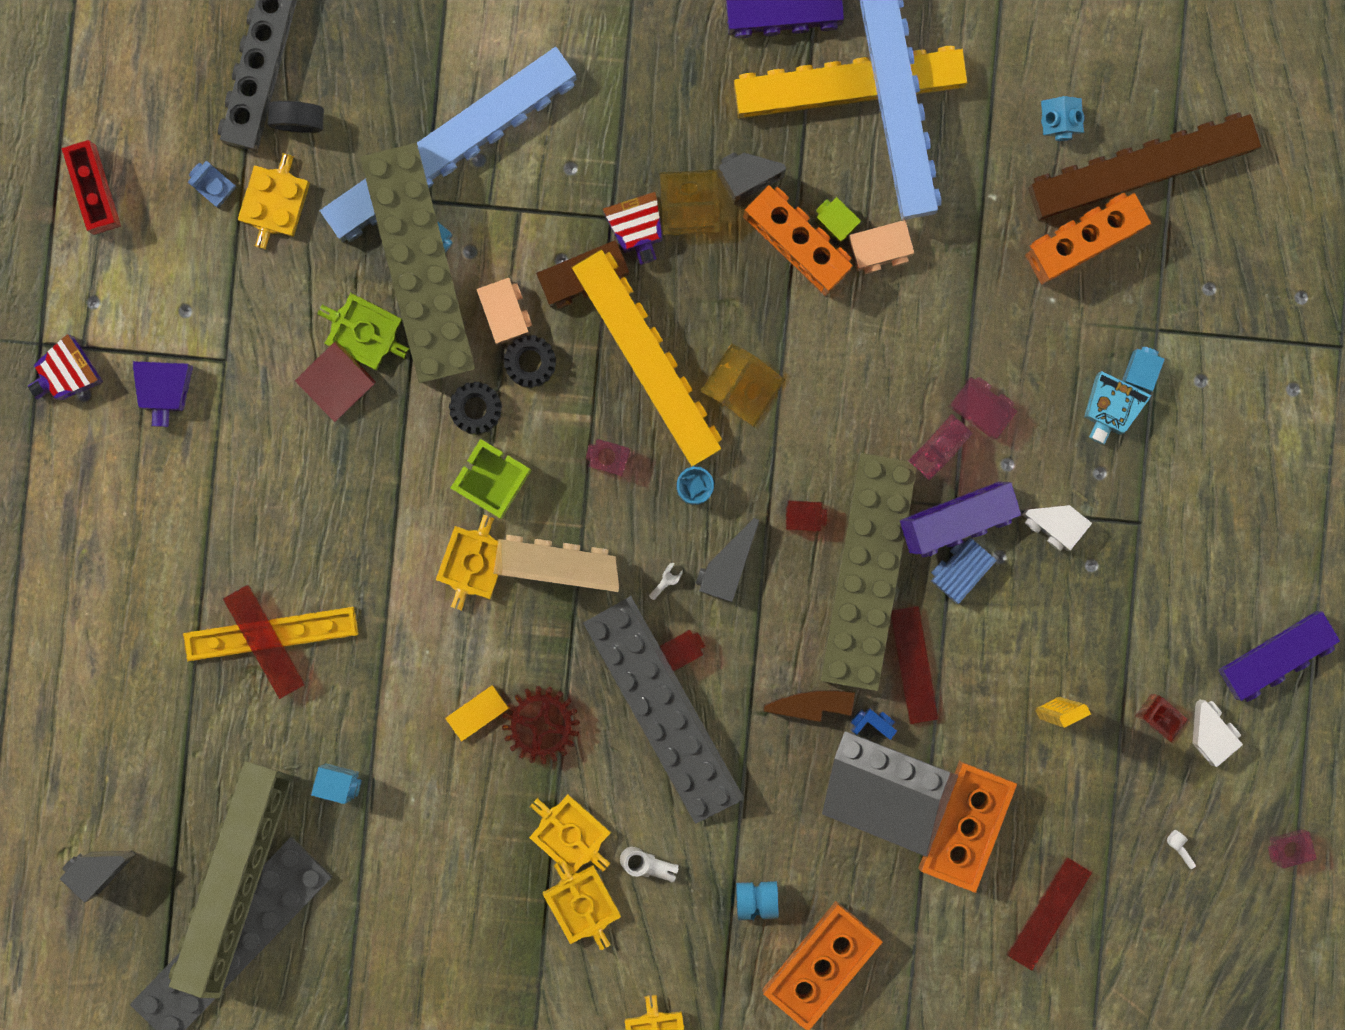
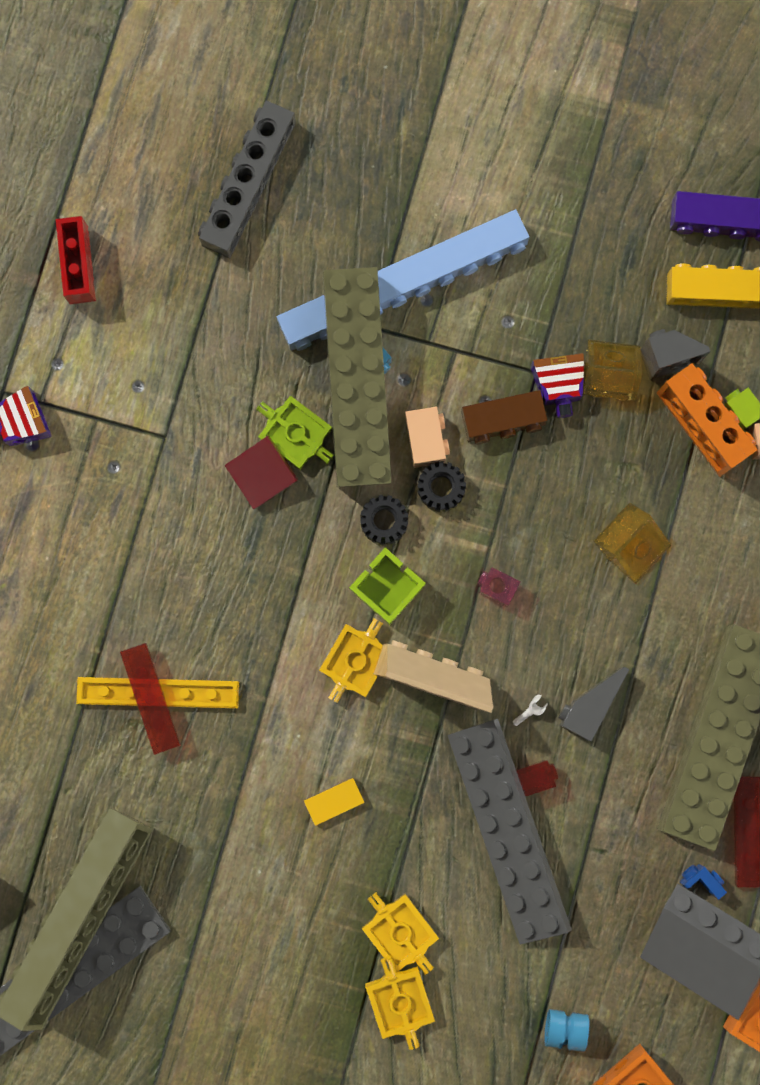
camera: 15 degrees right, 5 degrees down
dark purple torso [133,361,193,427] -> none
medium blue bracket [188,161,236,208] -> none
yellow plate [238,153,310,250] -> none
black tyre [268,101,324,133] -> none
dark azure brick [311,763,362,804] -> none
clear red gear [502,686,580,764] -> none
yellow brick [571,250,722,466] -> none
white pin [620,847,678,883] -> none
dark azure wheel [676,466,714,505] -> none
reddish brown slope [763,690,855,722] -> none
clear red brick [785,500,827,532] -> none

